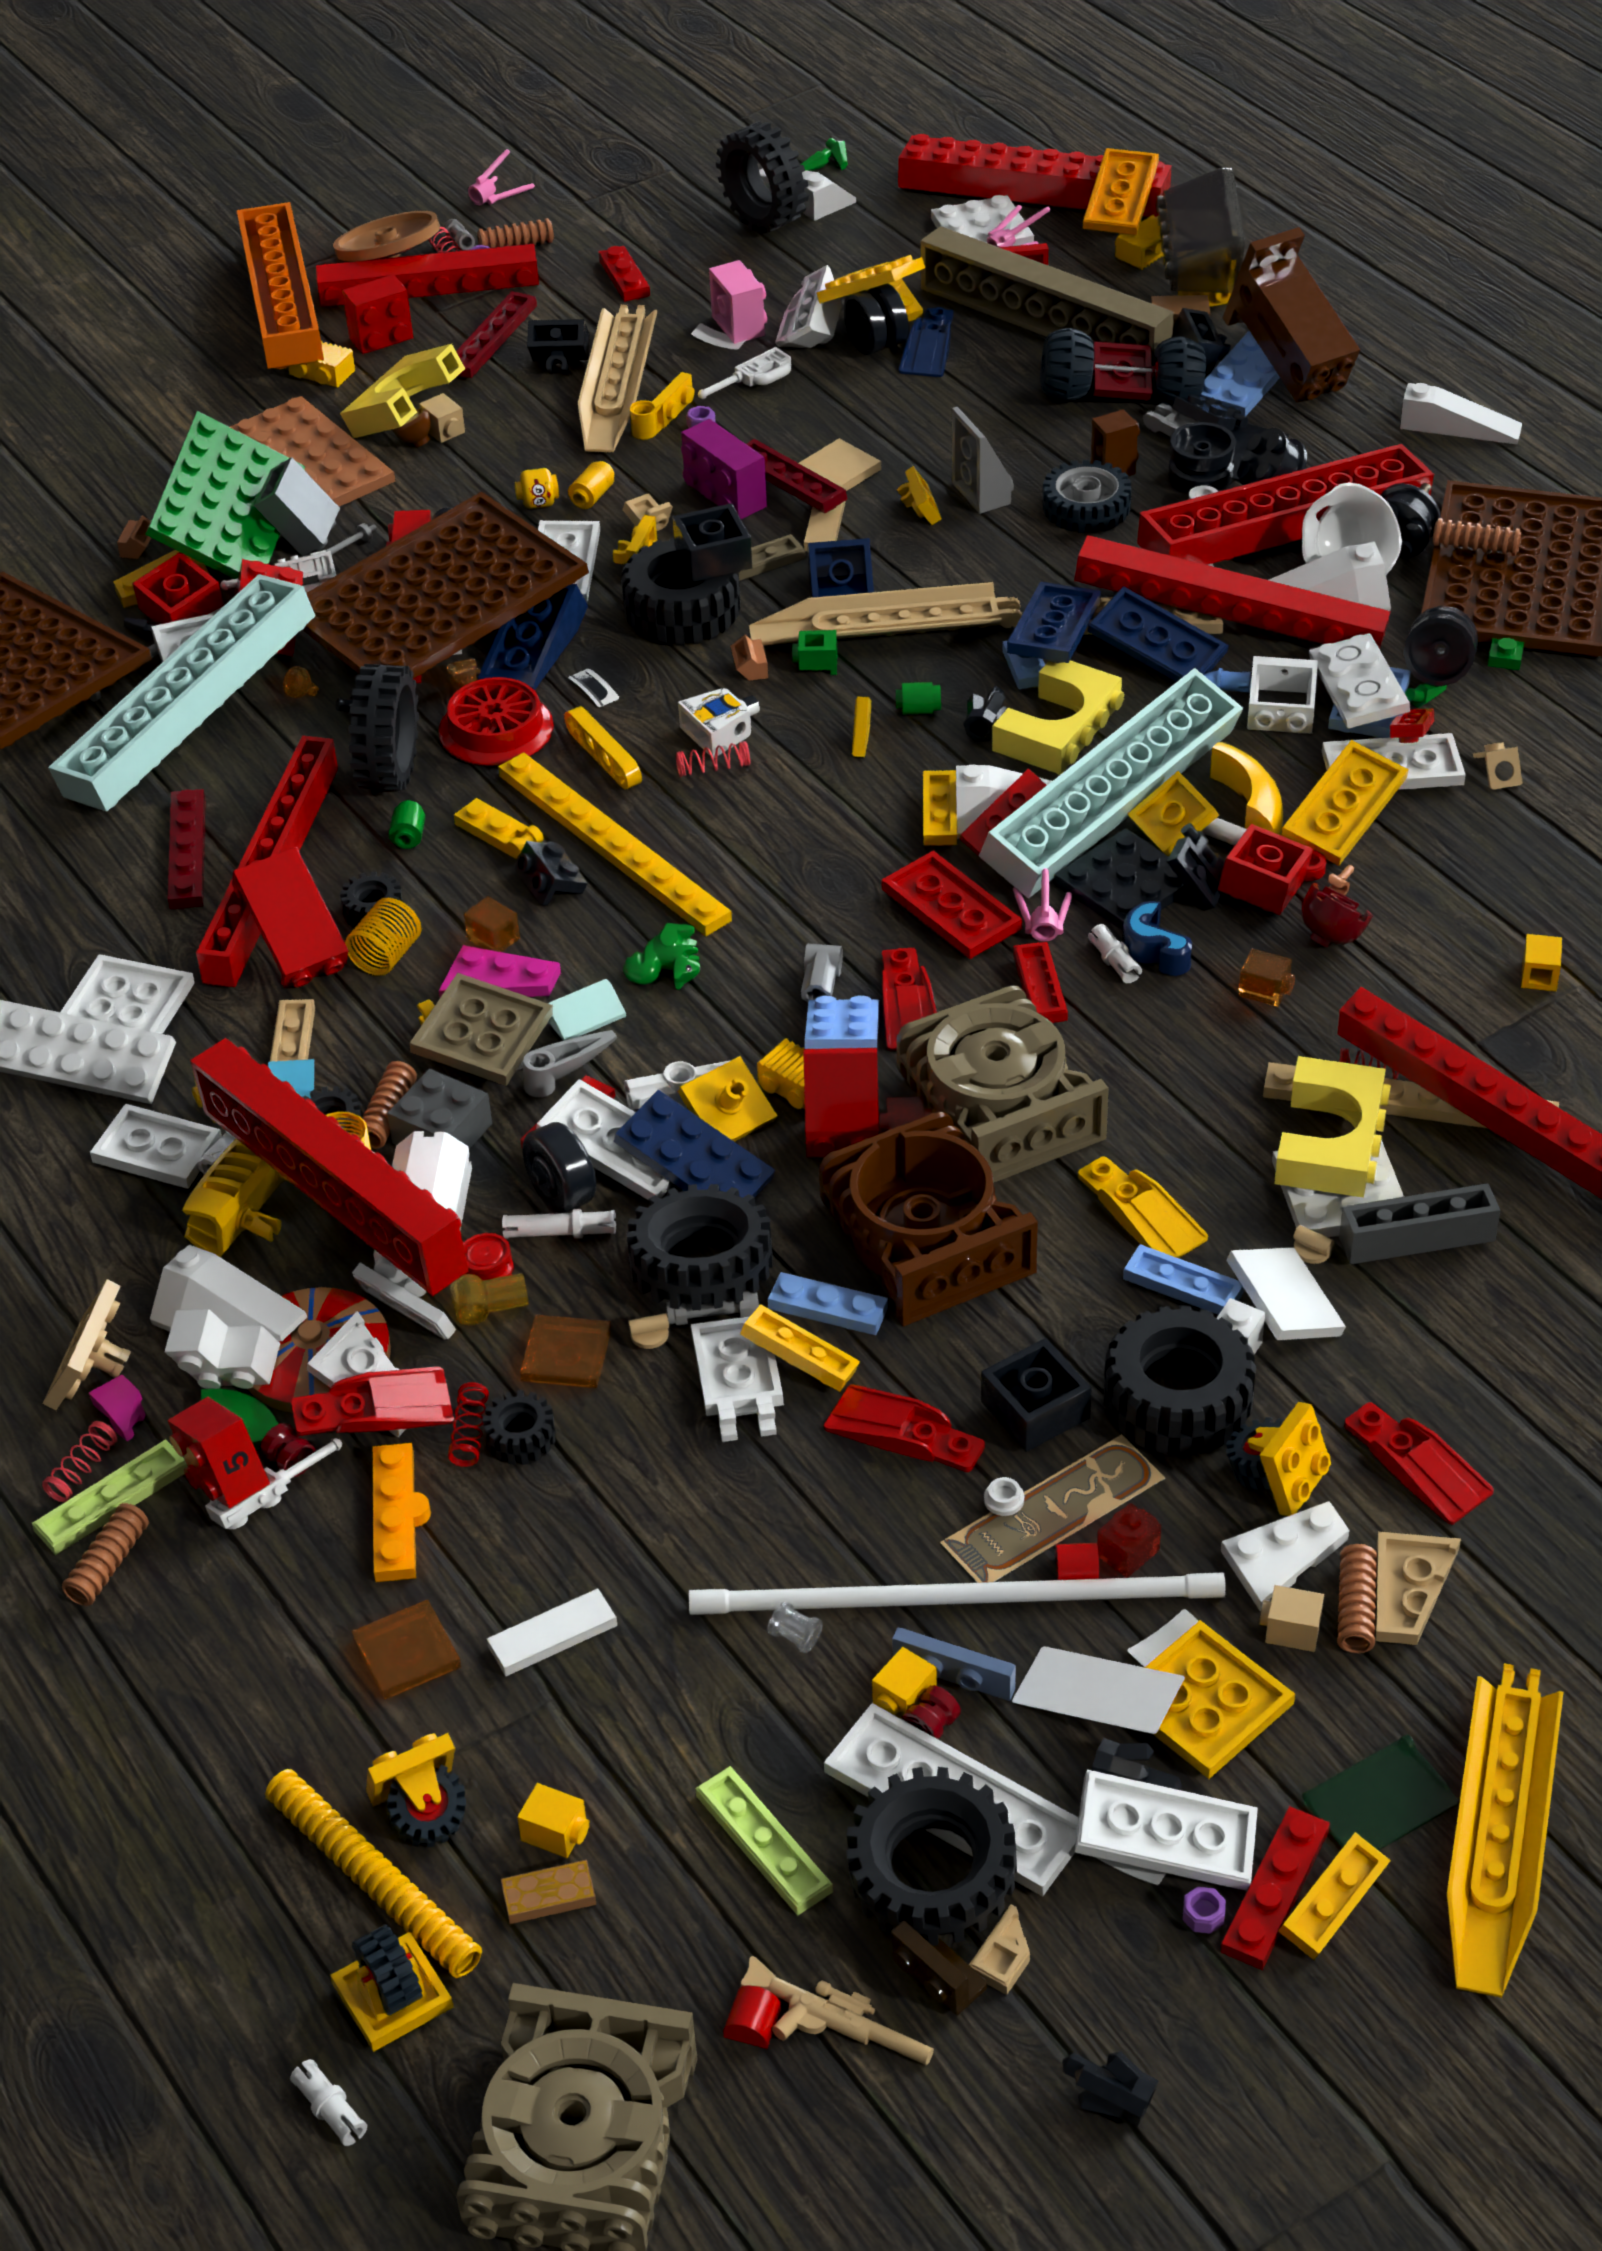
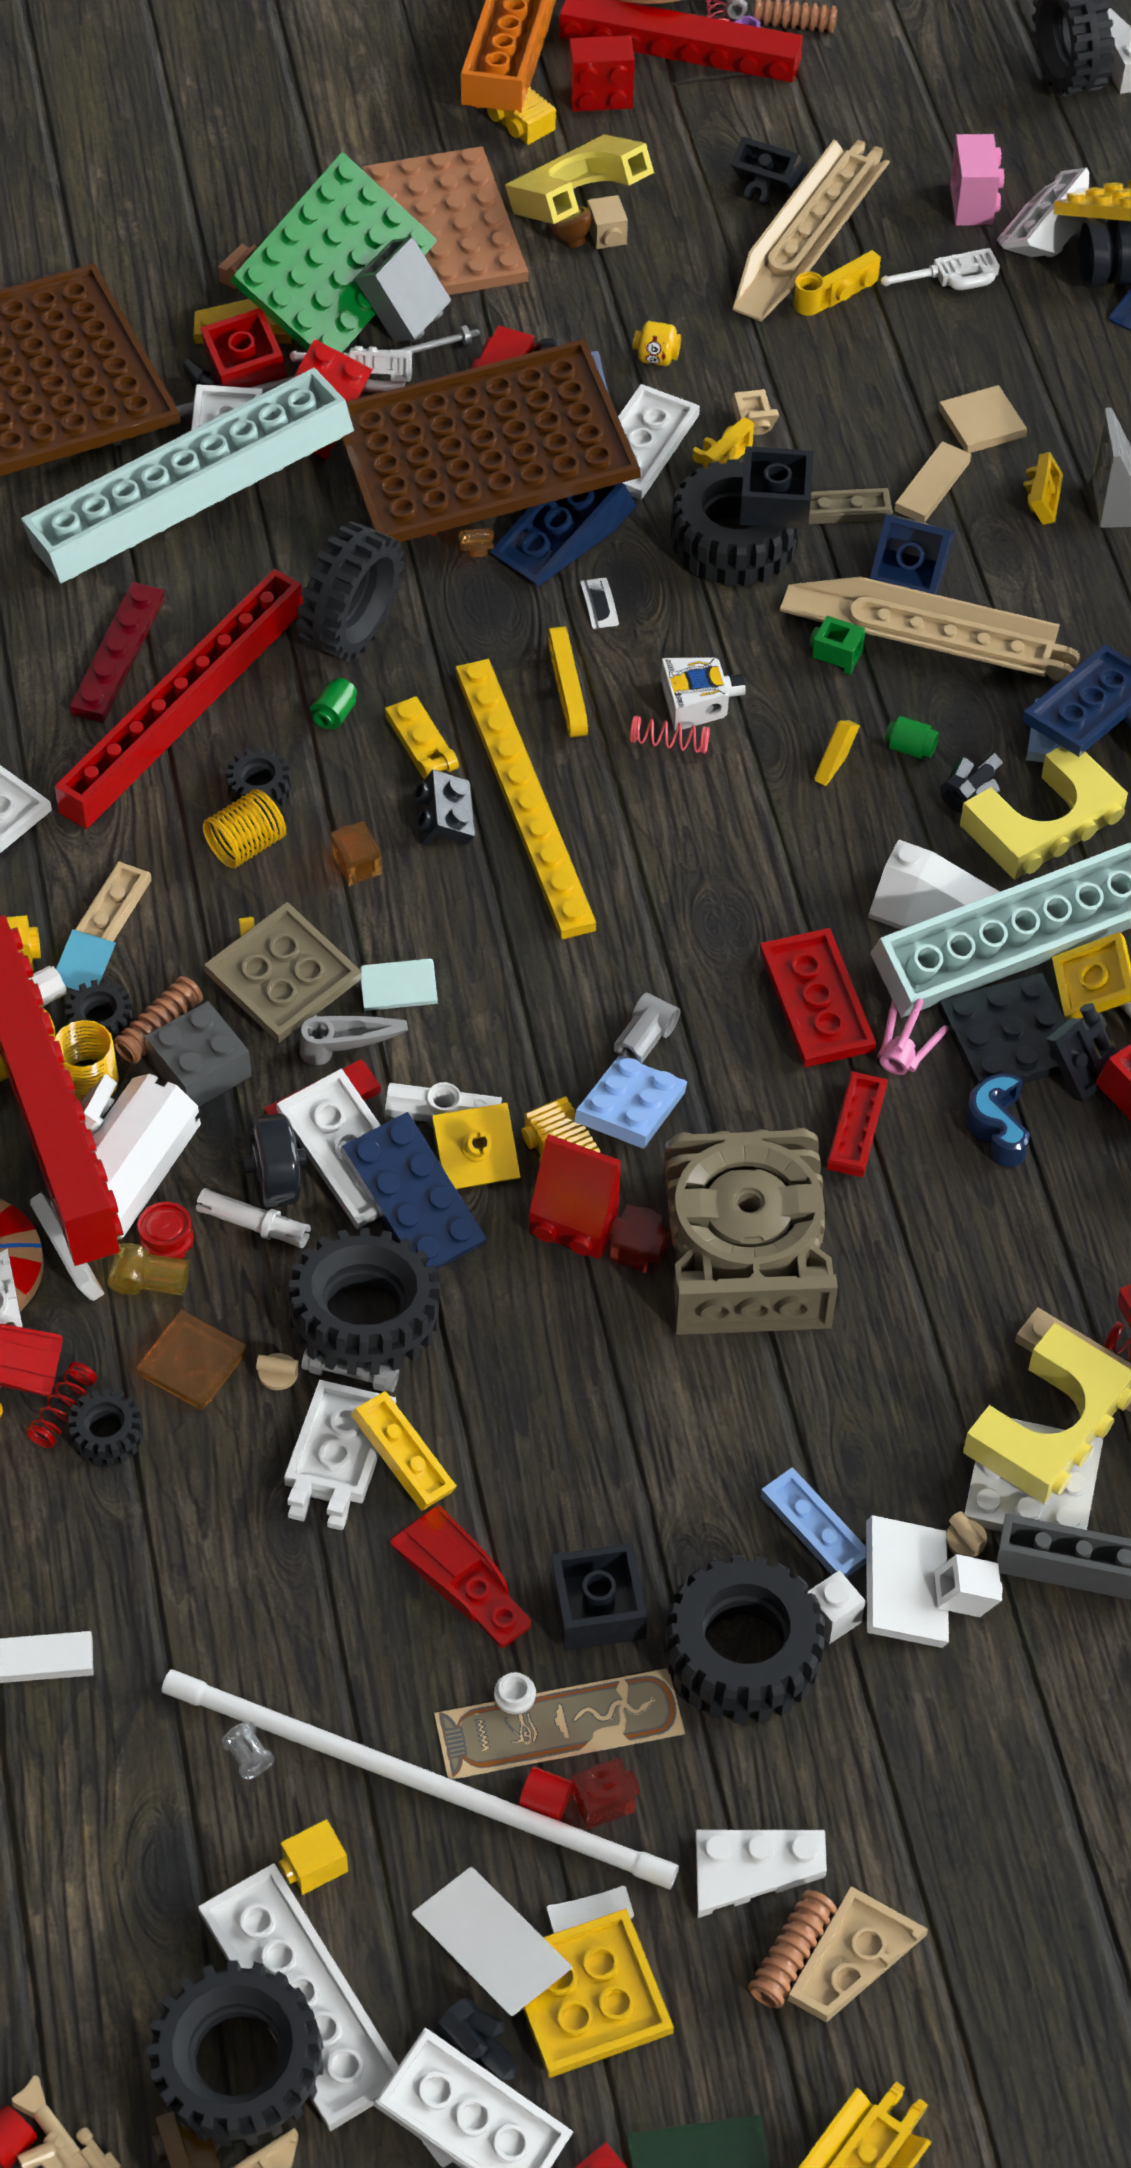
camera: 20 degrees right, 10 degrees up
red panel [232,847,349,988] -> none
clear orange plate [283,666,319,698] -> none
red piece [438,677,554,765] -> none
dark pink wing [439,945,561,998] -> none
dark red plate [456,291,537,378] -> none
yellow head [568,461,614,509] -> none
red plate [599,246,650,302] -> none
green animal [623,923,701,990] -> none
magenta brick [681,419,767,519] -> none
medium lavender tile [686,406,716,428] -> none
white sticker [691,323,747,350] -> none
yellowish green tile [695,1766,833,1916] -> none
nougat piece [731,635,768,681] -> none
dark red plate [746,439,848,513] -> none
light blue plate [768,1272,888,1335] -> none
reddish brown brick [819,1112,1038,1327] -> none
red piece [882,947,937,1051] -> none
sand blue plate [892,1628,1016,1701] -> none
dark red wheel [902,1685,961,1739] -> none
yellow plate [923,770,957,846] -> none
red plate [959,768,1047,861] -> none
yellow piece [1078,1156,1208,1258] -> none
white pin [1088,924,1142,983] -> none
yellow plate [1226,1402,1331,1516] -> none
clear orange brick [1238,948,1295,1007] -> none
tan brick [1259,1585,1324,1652] -> none
red piece [1344,1402,1494,1525] -> none
none -> white brick [934,1554,1003,1617]

